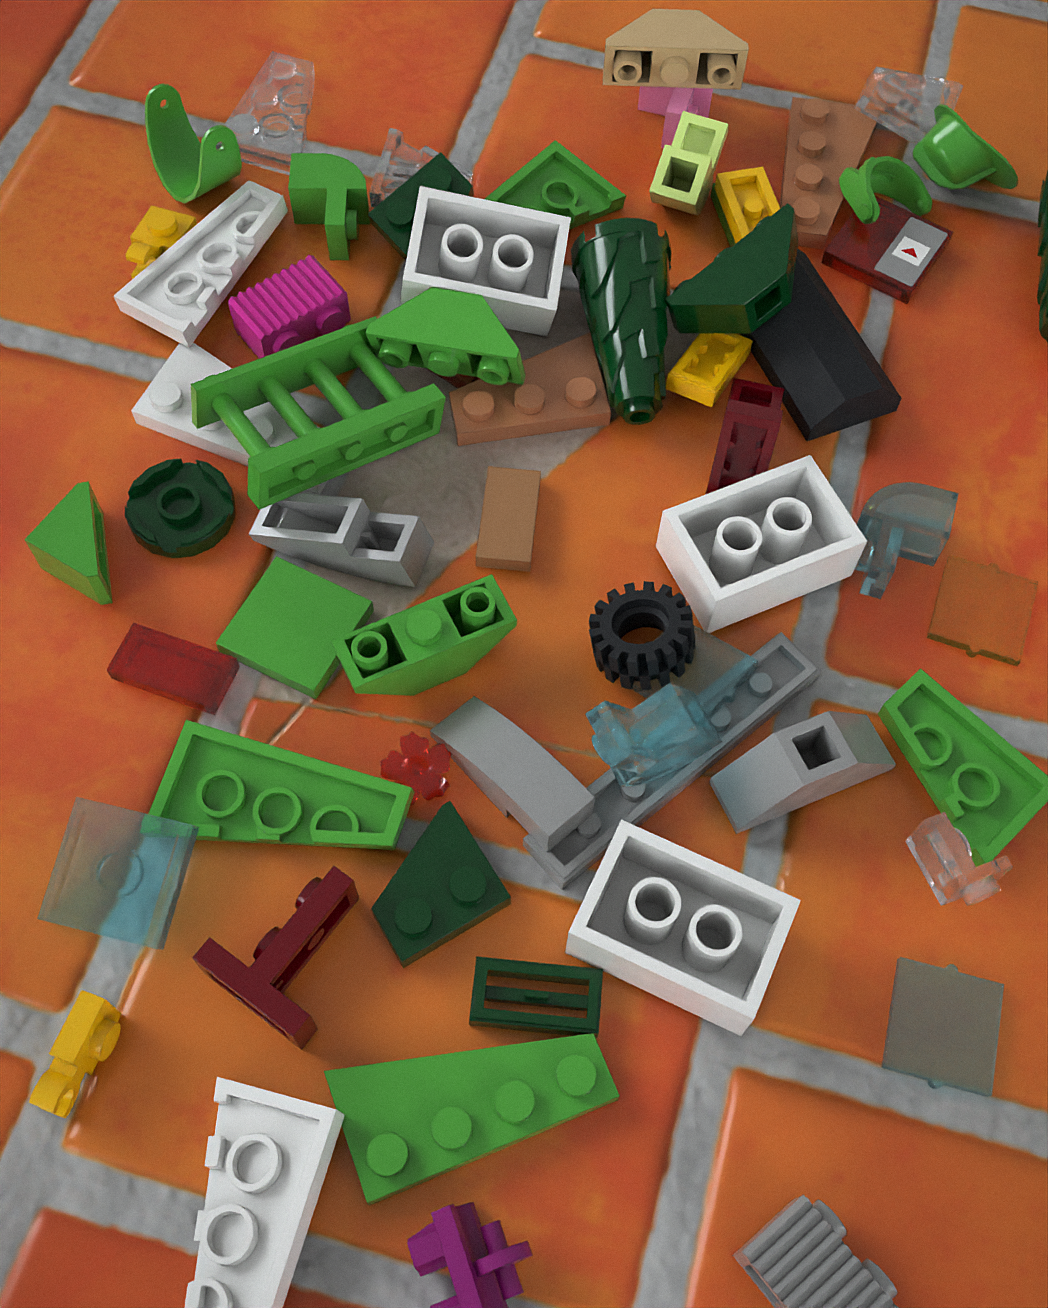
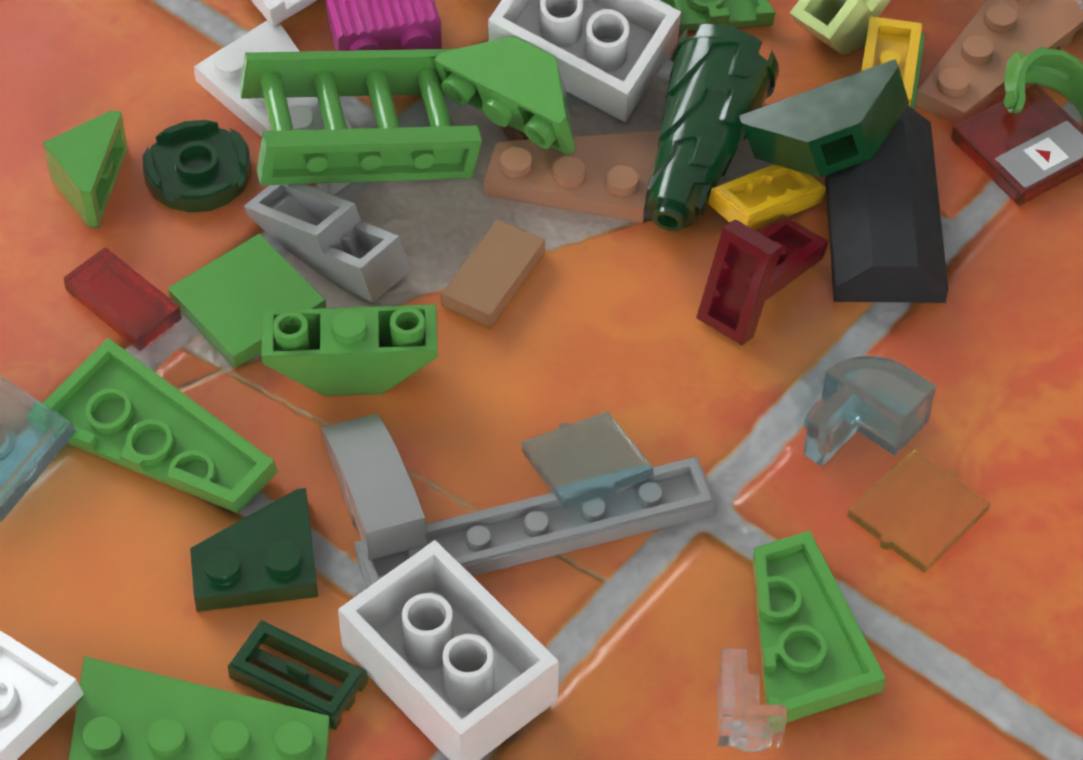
camera: 25 degrees right, 10 degrees down
dark red bracket [192,866,359,1050] -> none
clear red plant [379,731,452,806] -> none
clear light blue brick [585,683,722,787] -> none
black tyre [589,581,696,691] -> none
white brick [656,455,867,634] -> none
light grey slope [709,711,896,834] -> none

